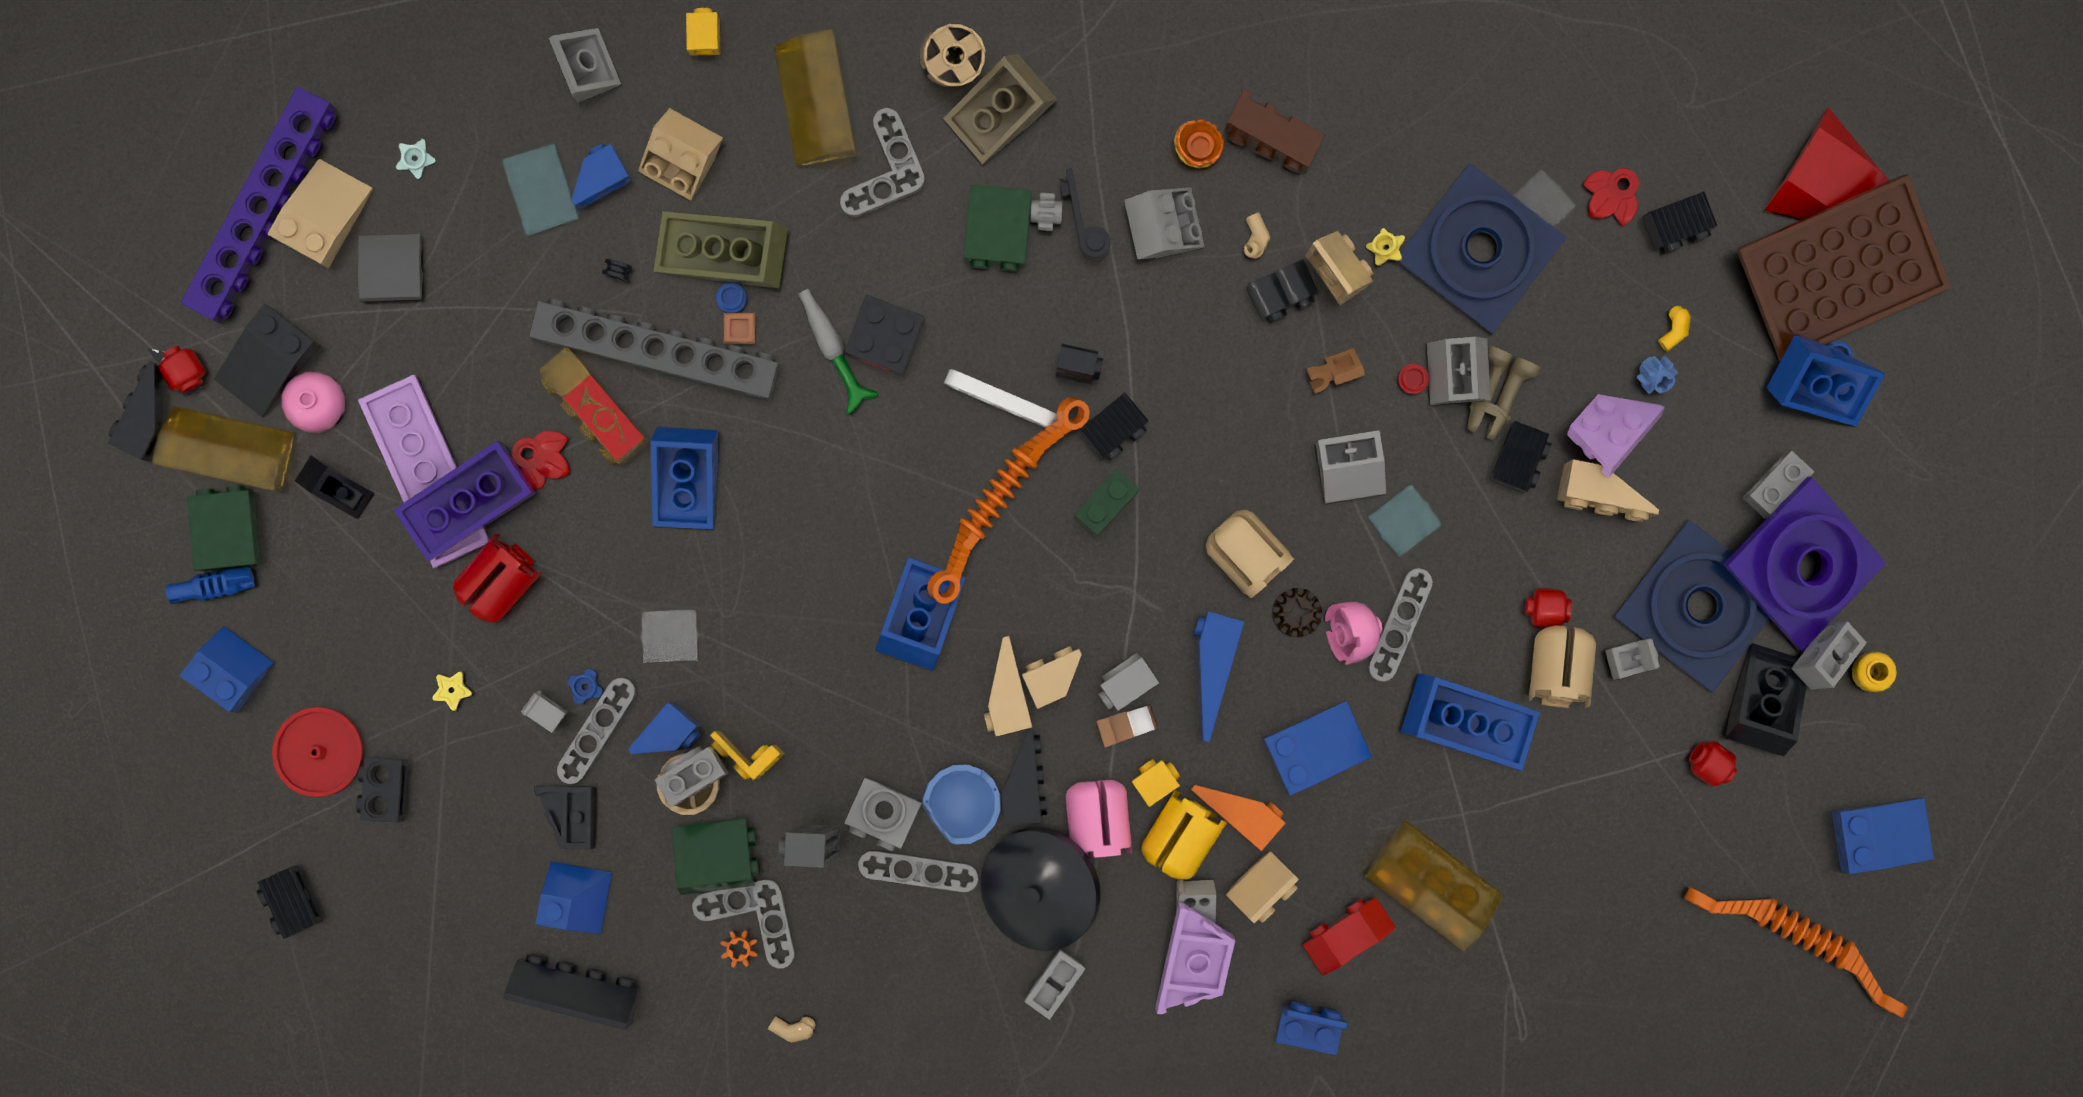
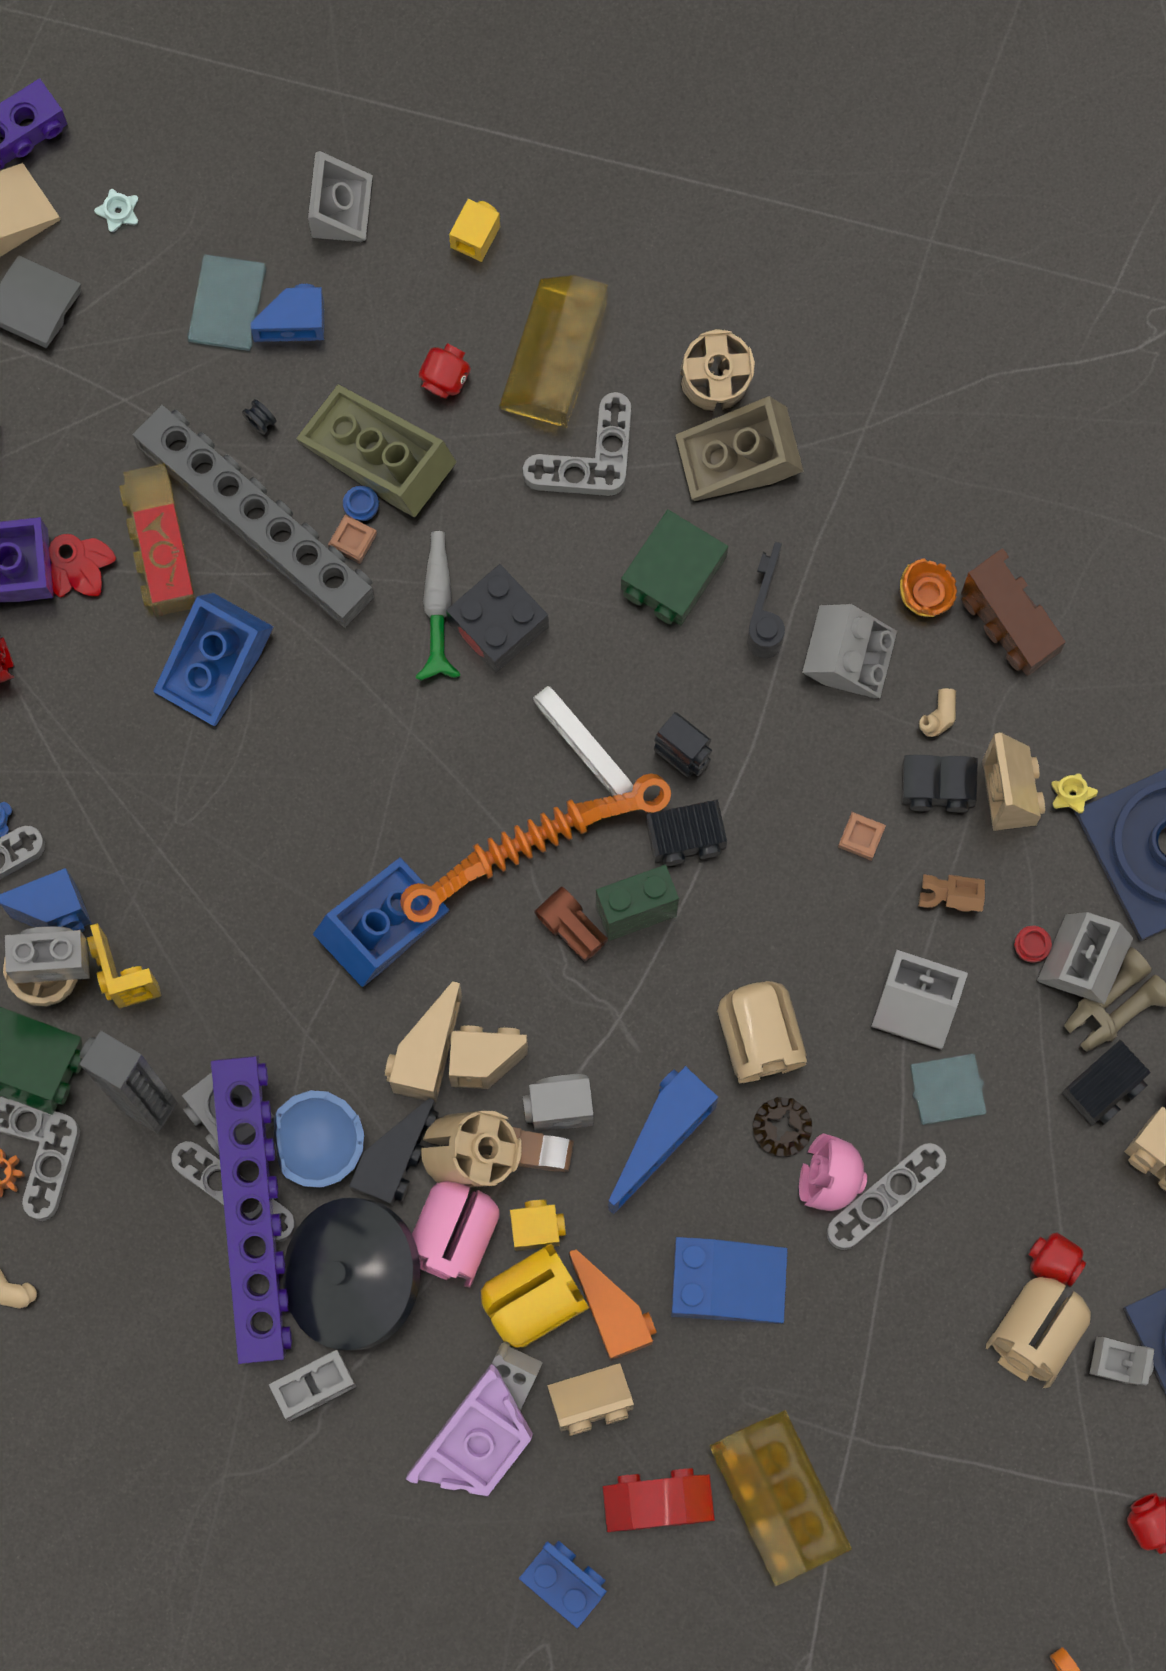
camera: 30 degrees right, 10 degrees down
tan slope [638,108,723,201] -> none
clear piece [640,610,700,663] -> none
light grey gear [1030,192,1063,231] -> none
blue slope [1401,673,1540,771] -> none
none -> dark purple brick [211,1056,292,1364]
none -> red head [418,343,471,399]
none -> tan cylinder [421,1111,521,1187]
none -> copper piece [534,886,608,962]
none -> nougat tile [838,812,886,861]

